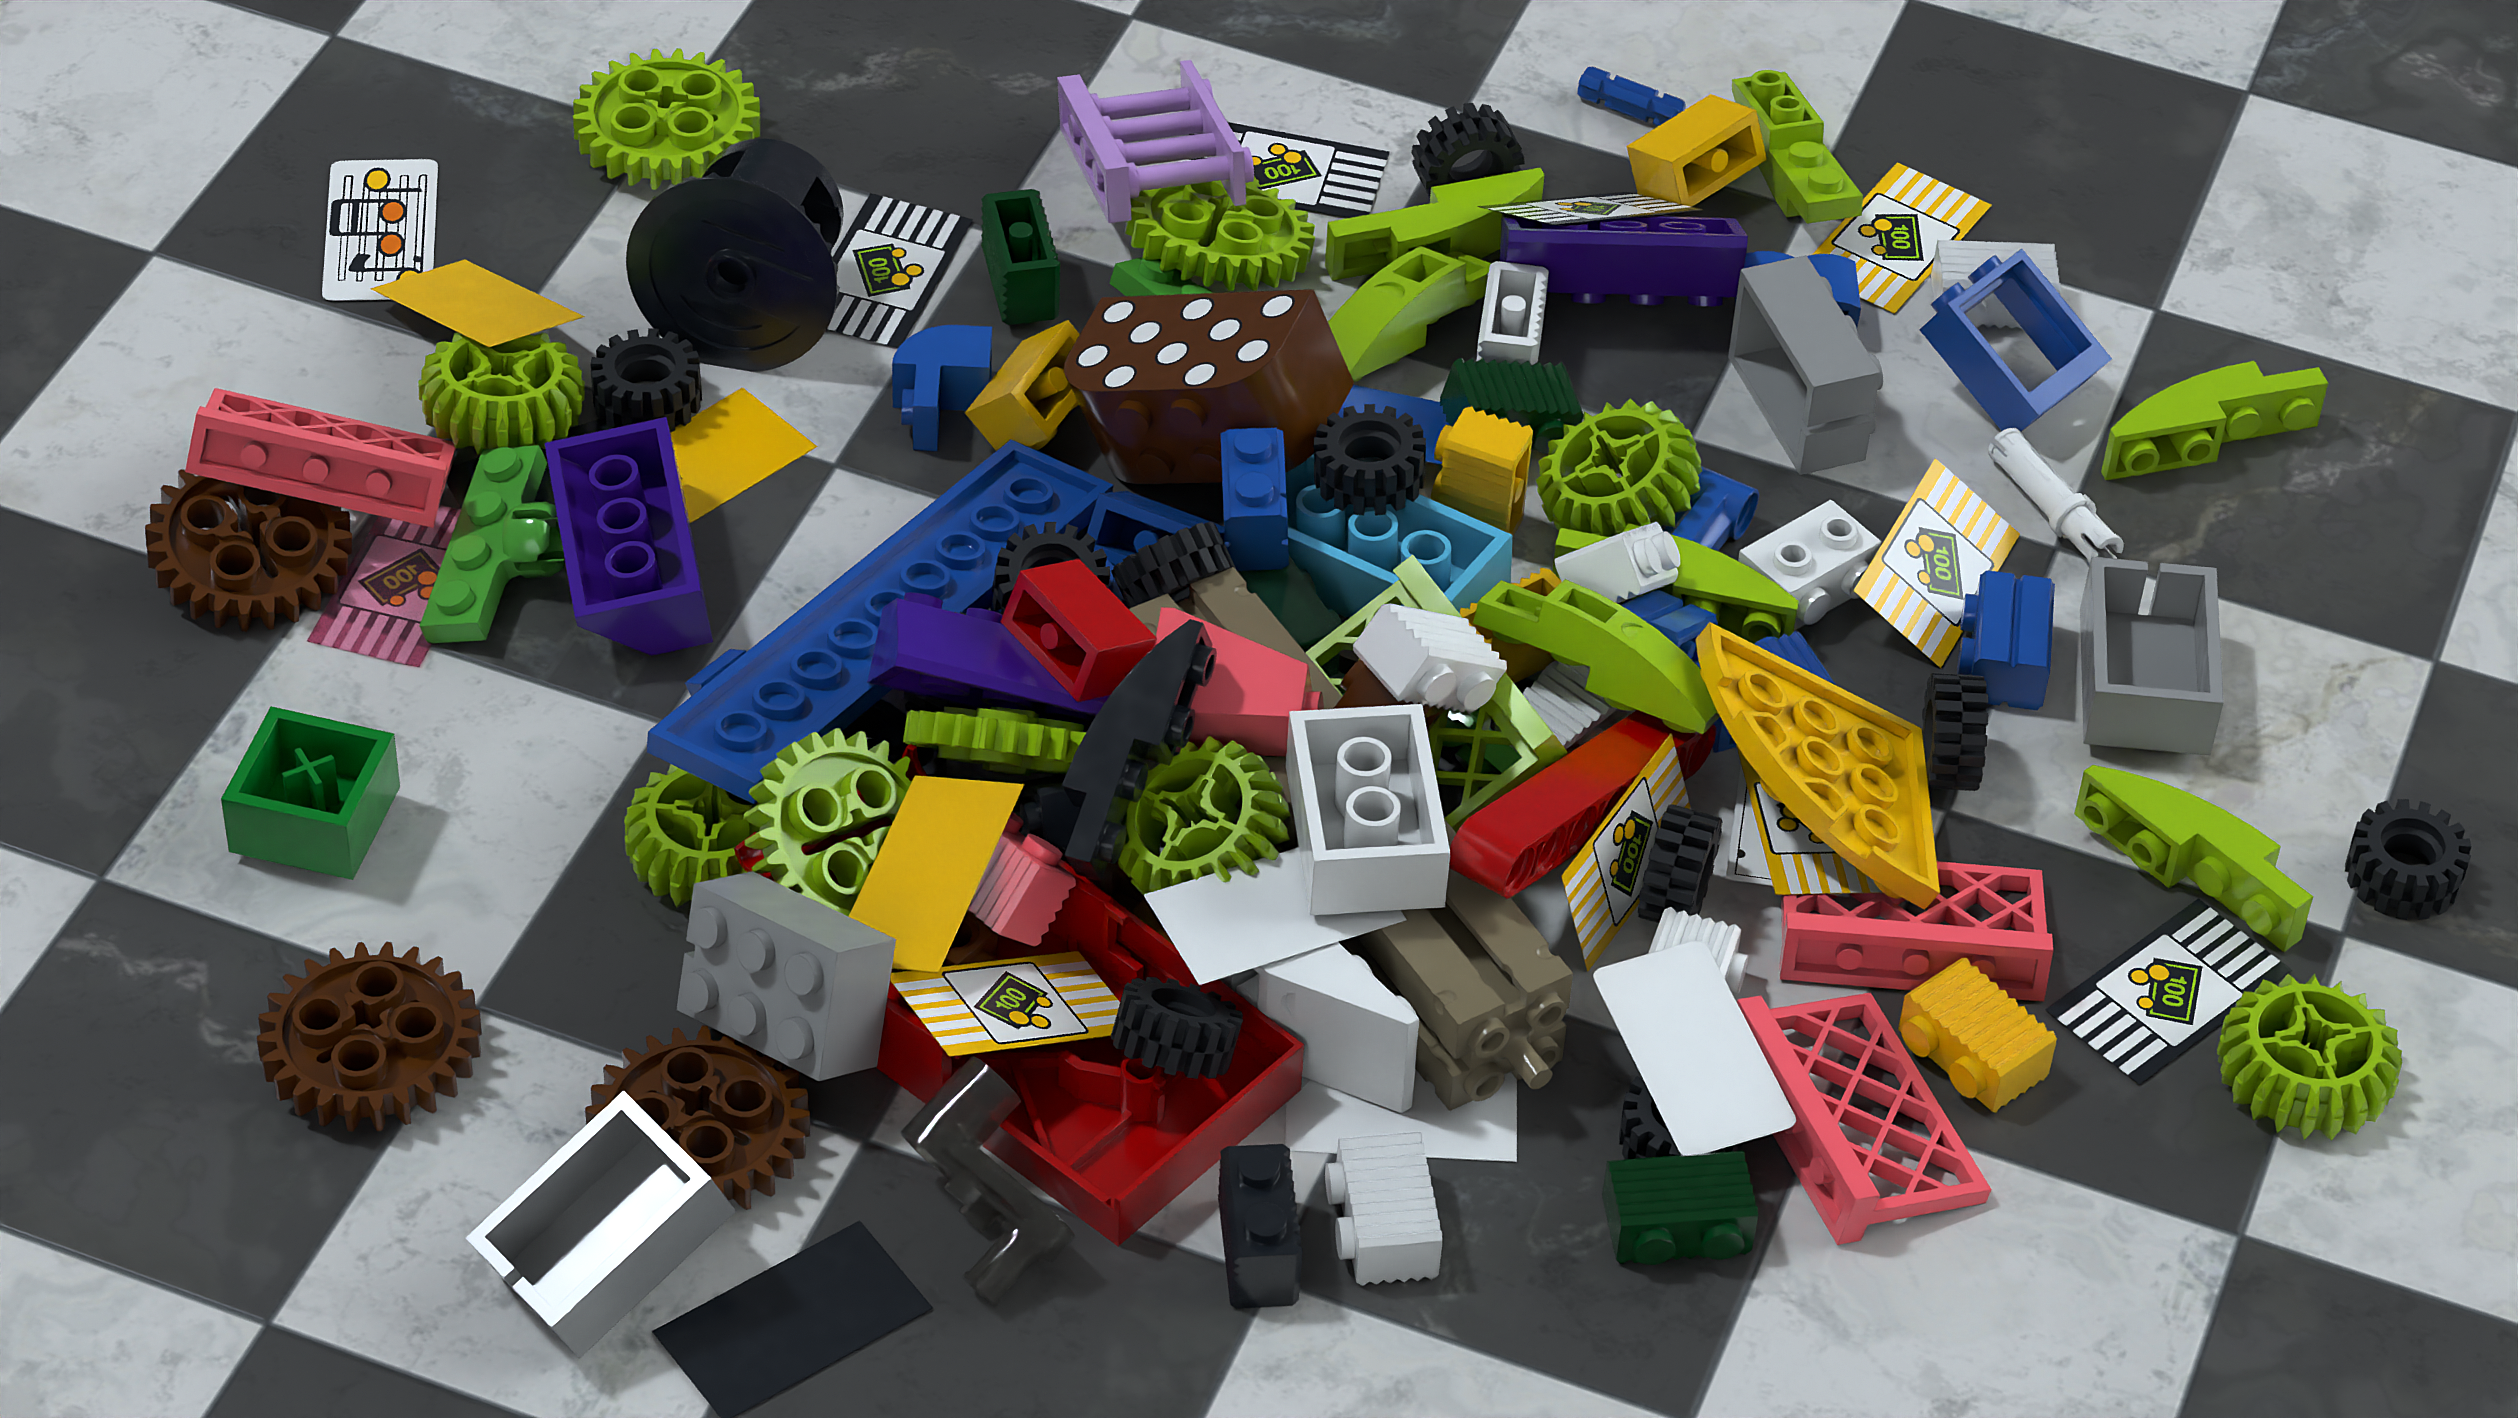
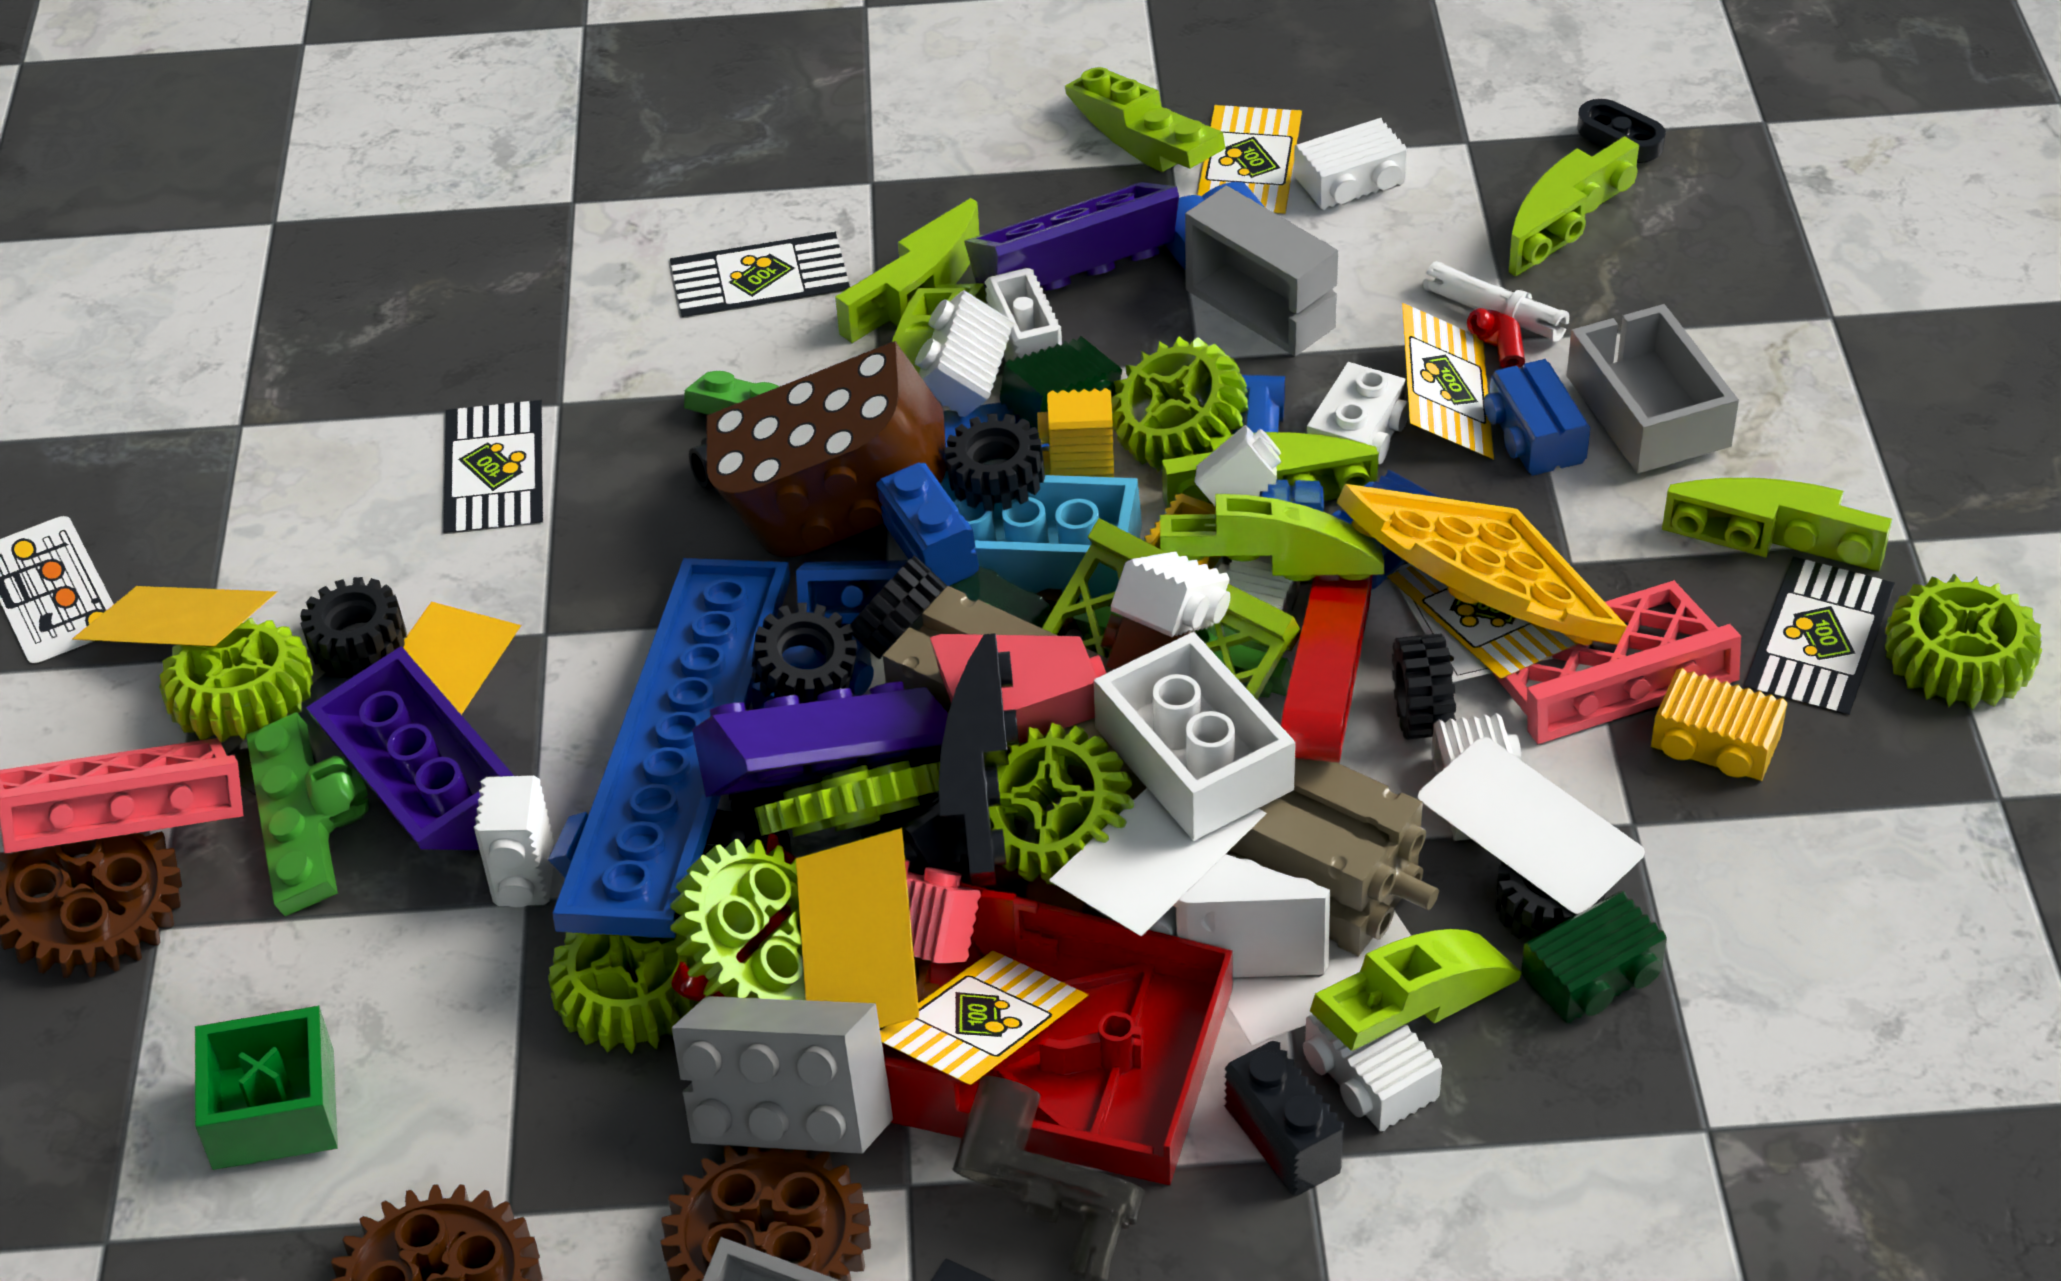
camera: 20 degrees left, 0 degrees up
clear pink sticker [307,505,461,667] -> none
lime gear [573,48,760,190] -> none
black piece [626,138,844,372] -> none
blue brick [892,325,992,451] -> none
yellow brick [965,320,1080,451] -> none
dark green brick [981,189,1060,325] -> none
red brick [1000,559,1157,702] -> none
lavender fence [1057,60,1254,223] -> none
black tyre [1111,977,1243,1079] -> none
lime gear [1125,179,1316,291] -> none
black tyre [1411,103,1525,198] -> none
sticker [1478,192,1702,225] -> none
sticker [1561,733,1691,972] -> none
blue axle [1577,66,1686,126] -> none
yellow brick [1626,94,1767,207] -> none
coral fence [1737,992,1992,1245] -> none
blue window [1919,249,2112,432] -> none
black tyre [1922,673,1988,791] -> none
black tyre [2345,799,2472,920] -> none
none -> white brick [474,776,554,907]
none -> white brick [915,290,1015,417]
none -> lime slope [1310,929,1522,1051]
none -> red arm [1467,308,1525,369]
none -> black plate [1577,99,1666,163]

